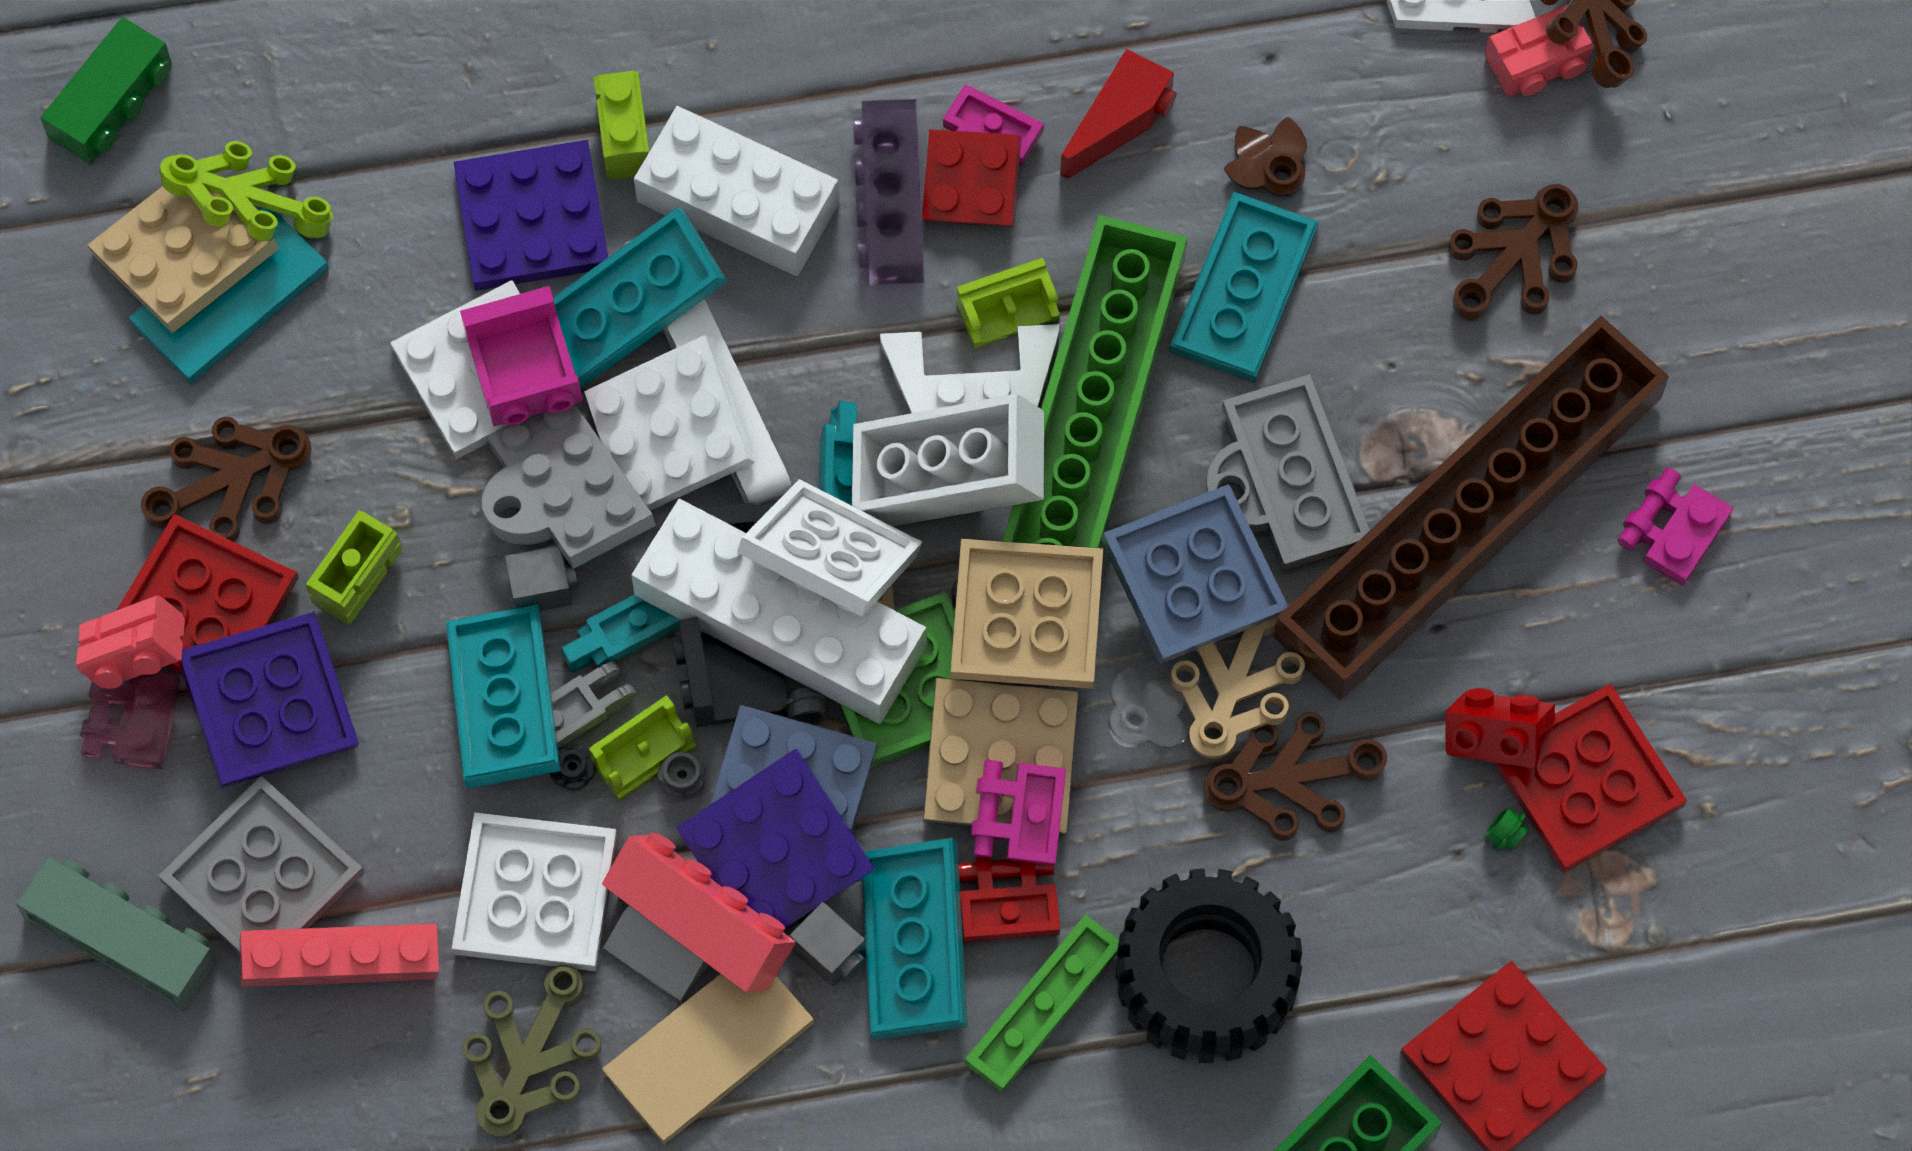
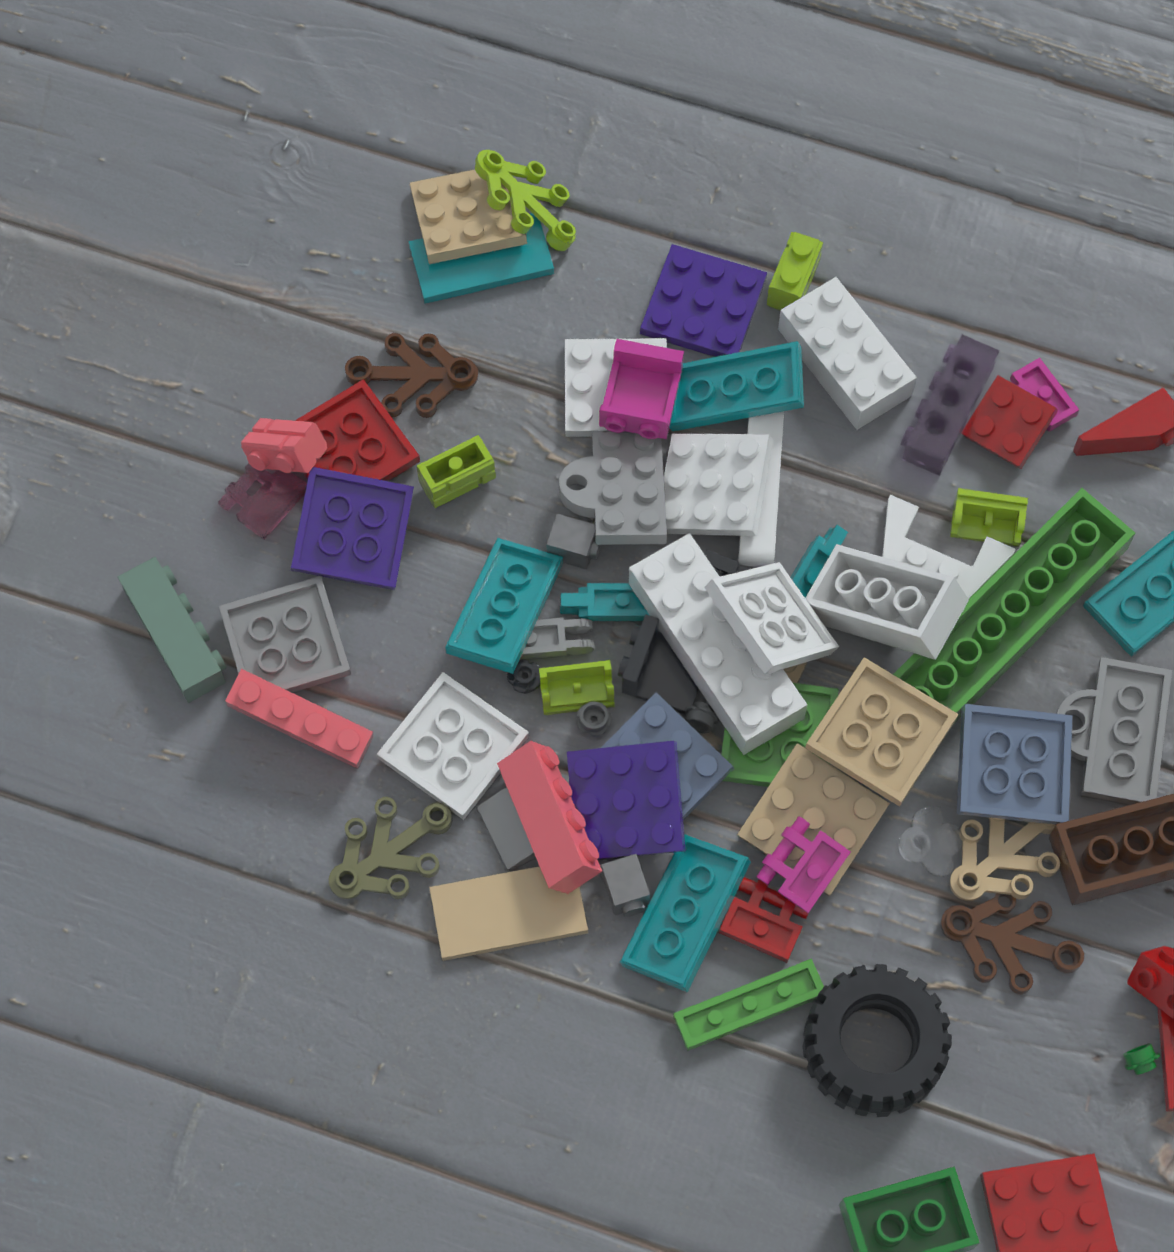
camera: 30 degrees right, 0 degrees up
green brick [40,16,172,164] -> none

